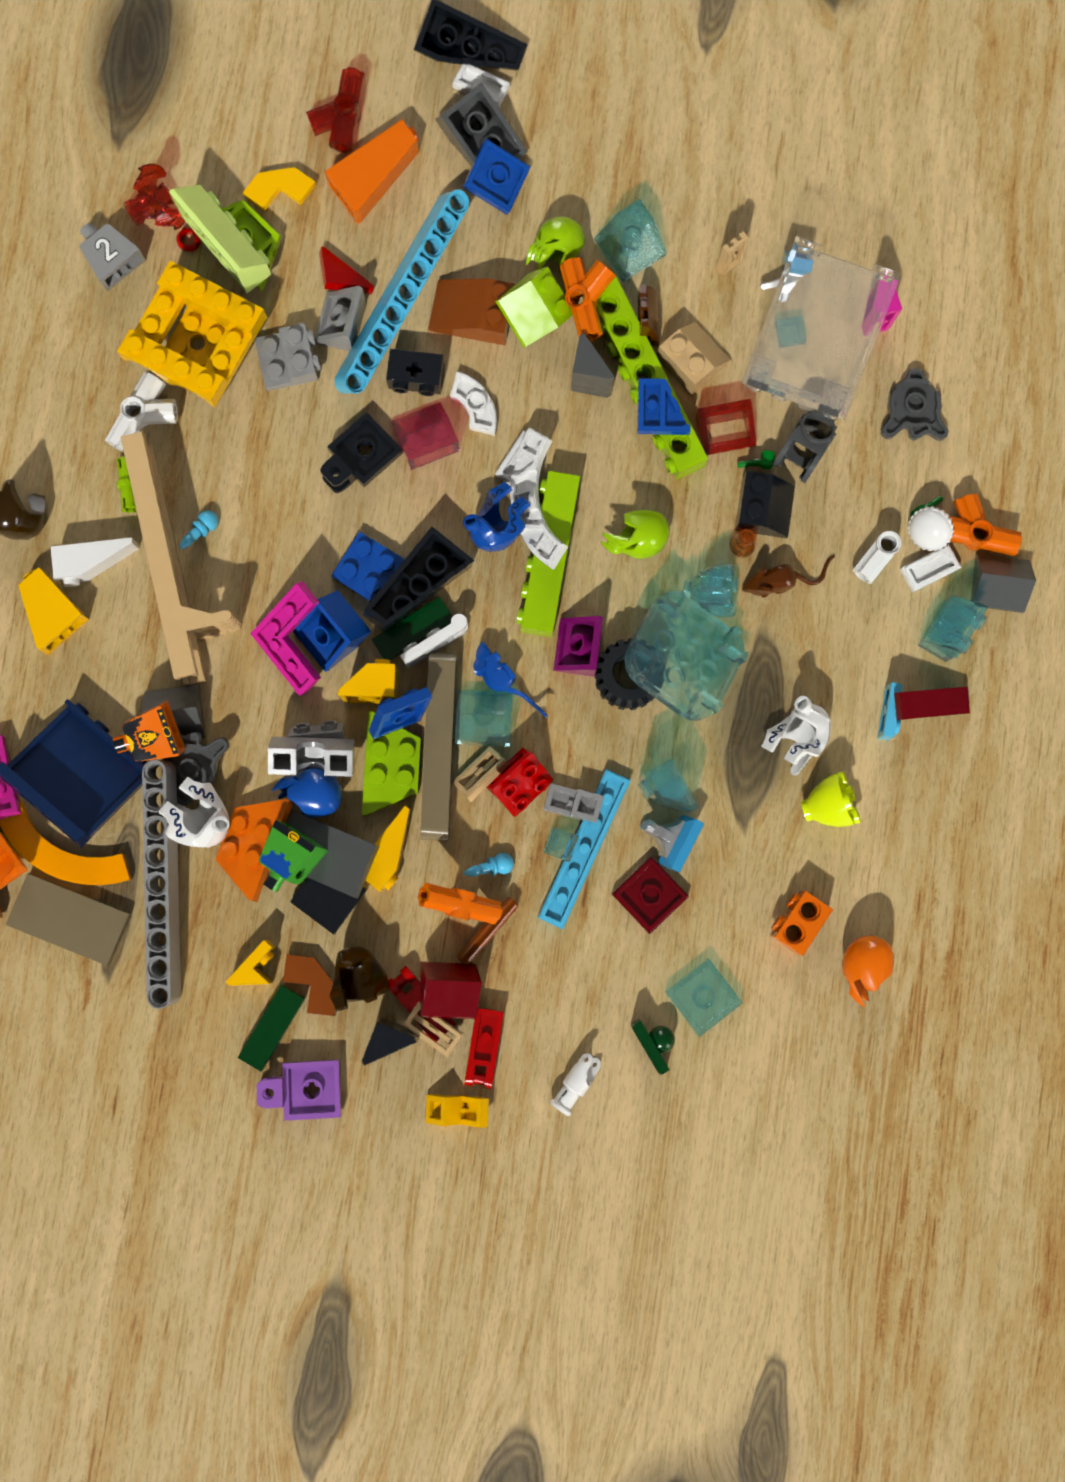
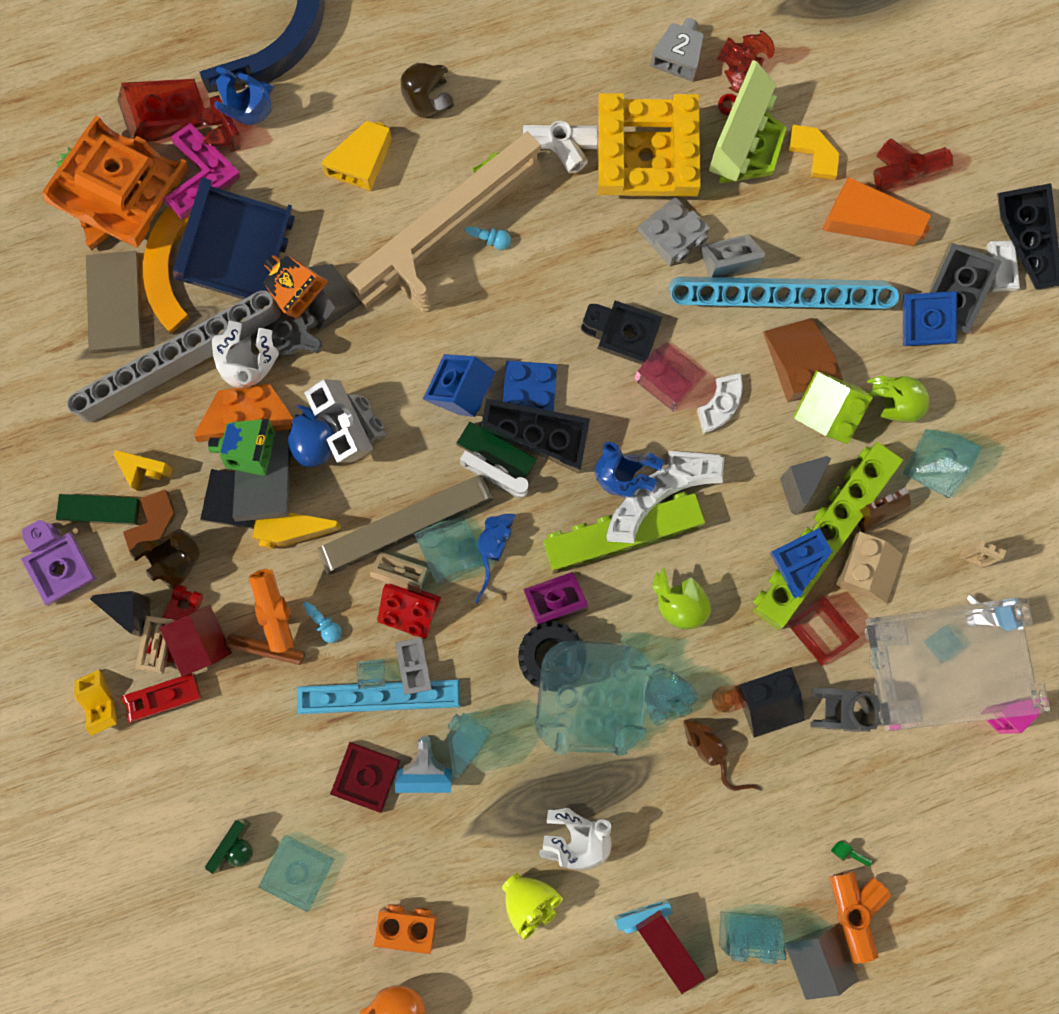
camera: 65 degrees right, 5 degrees down
white slope [51,537,139,587] -> none
dark pink plate [250,581,321,696] -> none
red tile [319,247,374,294] -> none
yellow slope [338,659,400,704] -> none
lime wing [362,711,422,816] -> none
blue plate [369,687,432,739] -> none
black brick [386,349,444,396] -> none
white piece [549,1053,601,1116] -> none
orange piece [560,257,616,341] -> none
green hand [737,450,775,470] -> none
white piece [852,531,901,584] -> none
dark grey tile [880,368,949,441] -> none
white tile [900,544,962,593] -> none
white hat [908,506,954,551] -> none

